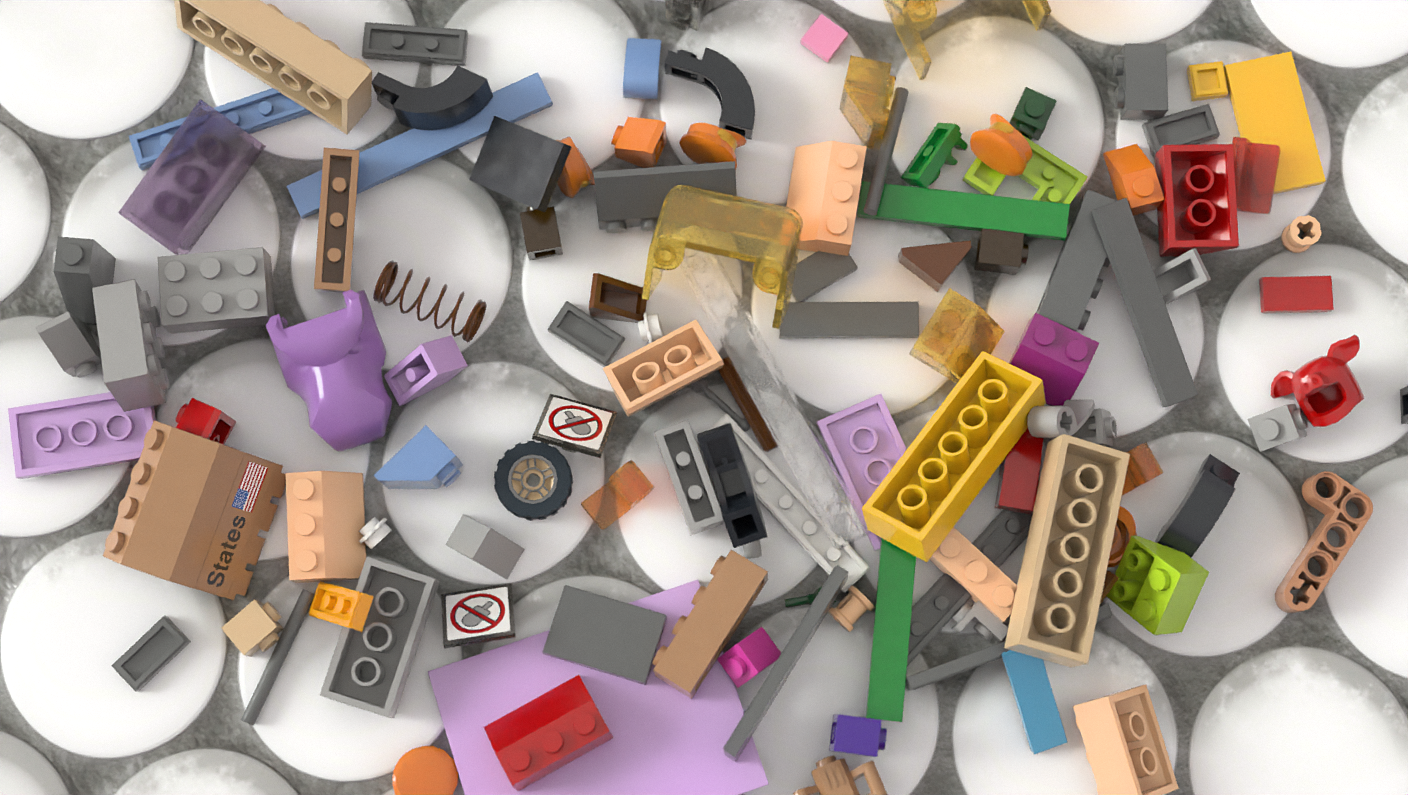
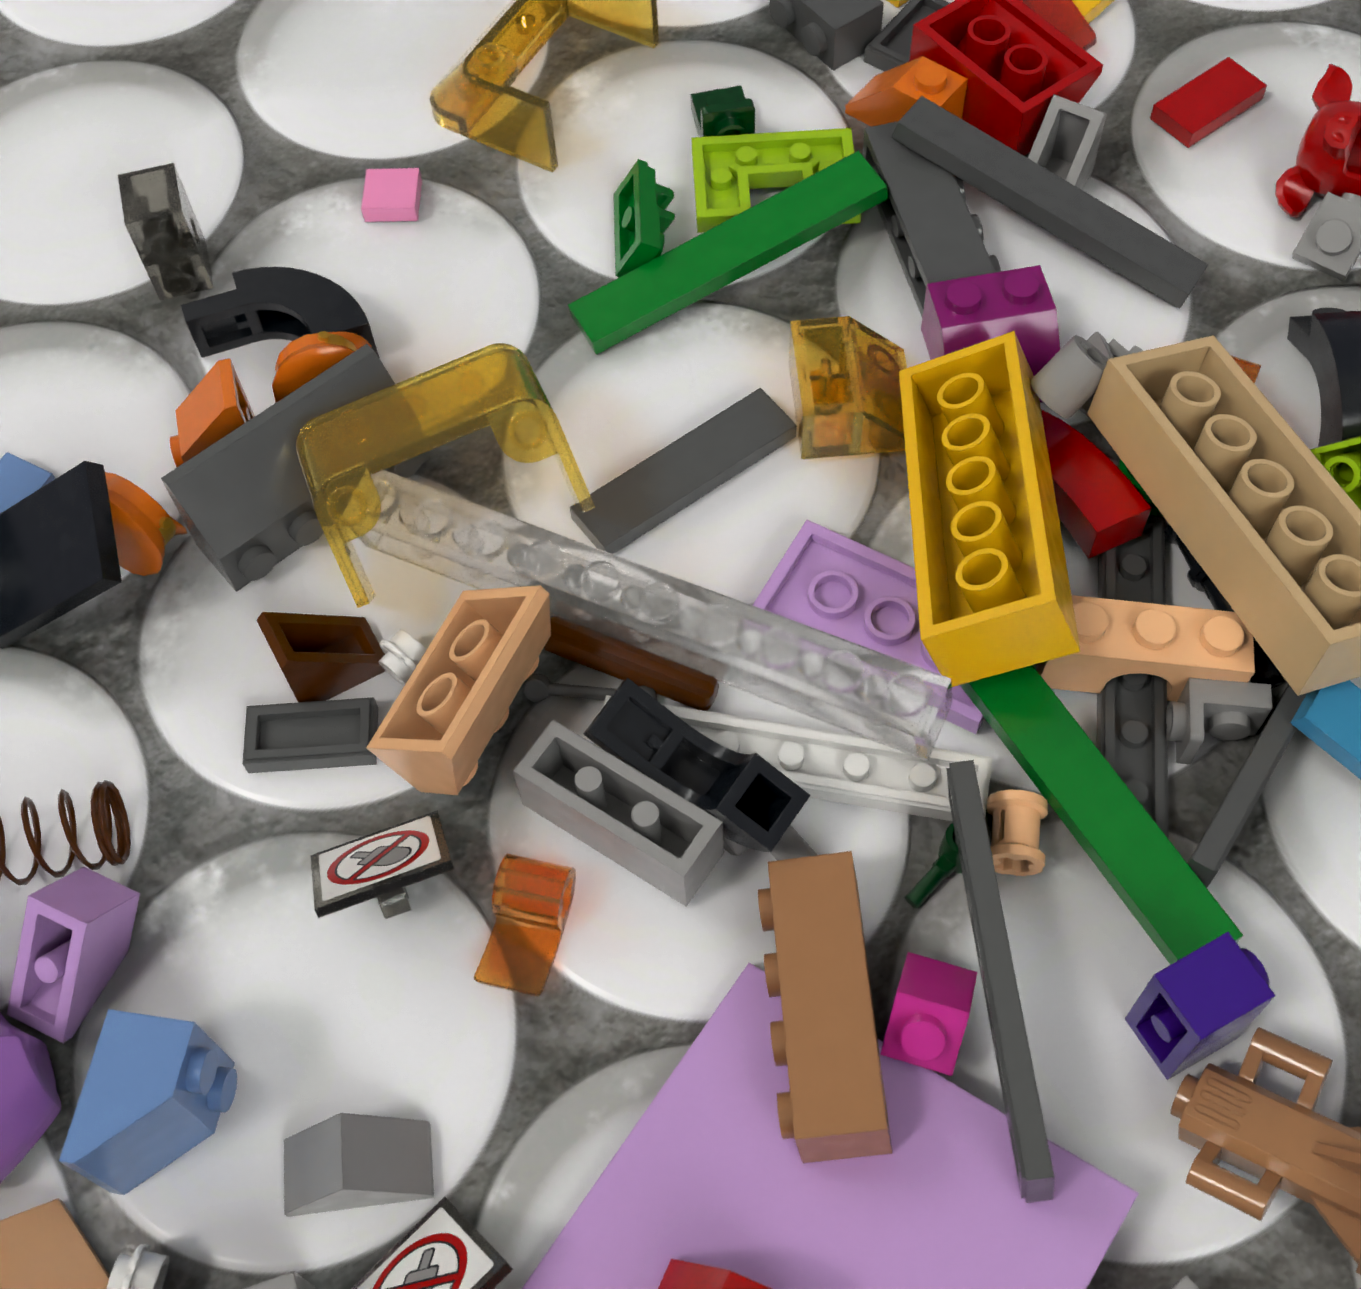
camera: 30 degrees left, 20 degrees down
black wheel [494,440,573,521] -> none
dark brown brick [520,206,563,261] -> none
dark grey tile [543,585,667,685] -> none
medium blue panel [623,38,661,100] -> none
light nougat slope [780,141,867,256] -> none
dark grey tile [780,251,858,302] -> none
clear yellow slope [839,55,896,149] -> none
dark grey bar [864,87,909,215] -> none
reddish brown slope [898,240,971,292] -> none
orange piece [970,114,1033,176] -> none
dark brown brick [974,228,1029,275] -> none
light nougat bush [1281,215,1321,253] -> none

